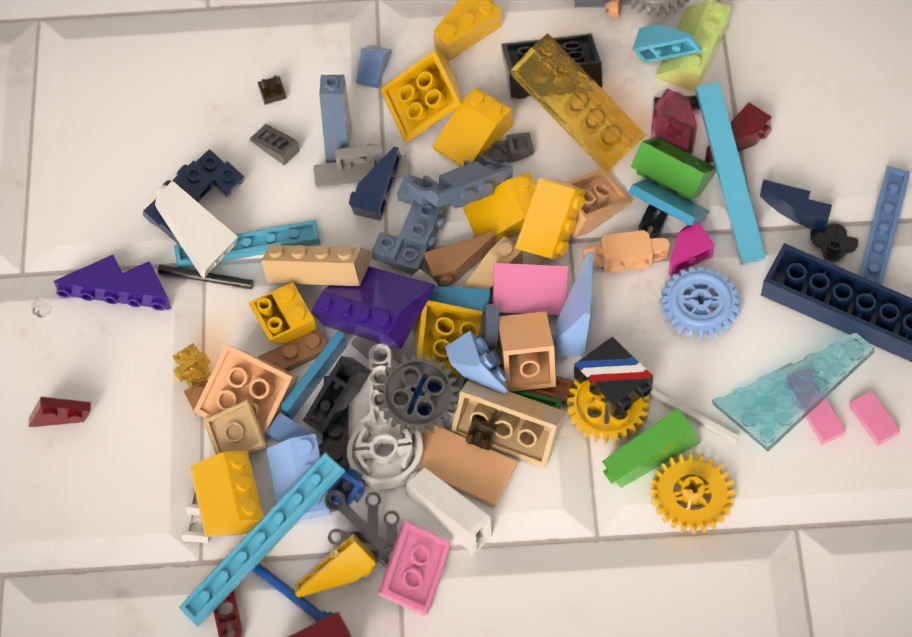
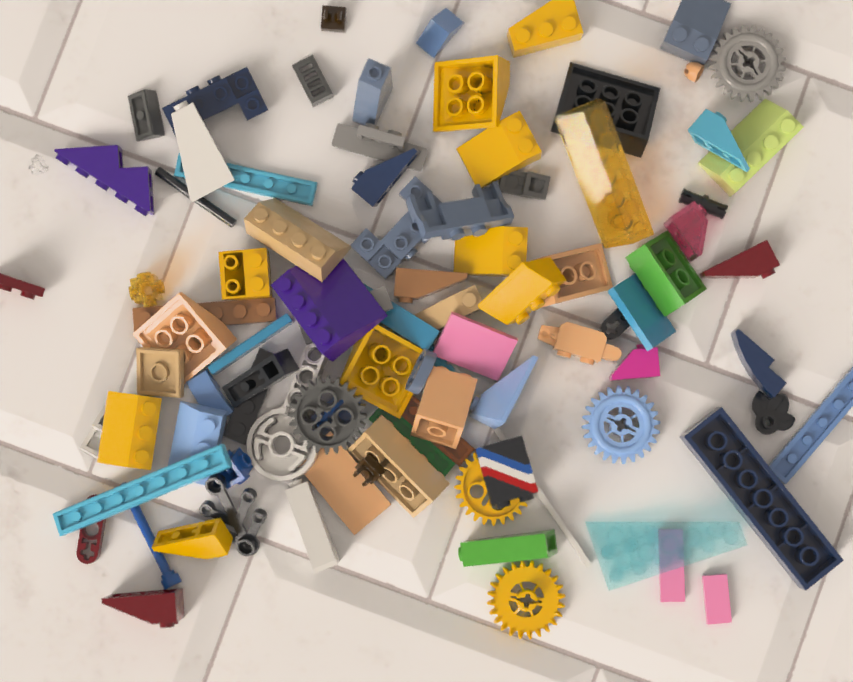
camera: 20 degrees right, 25 degrees up
bright pink tile [377,521,451,616] -> none
light blue slope [445,331,509,394] -> none
medium azure tile [695,83,766,264] -> none
none -> dark grey slope [128,89,165,142]

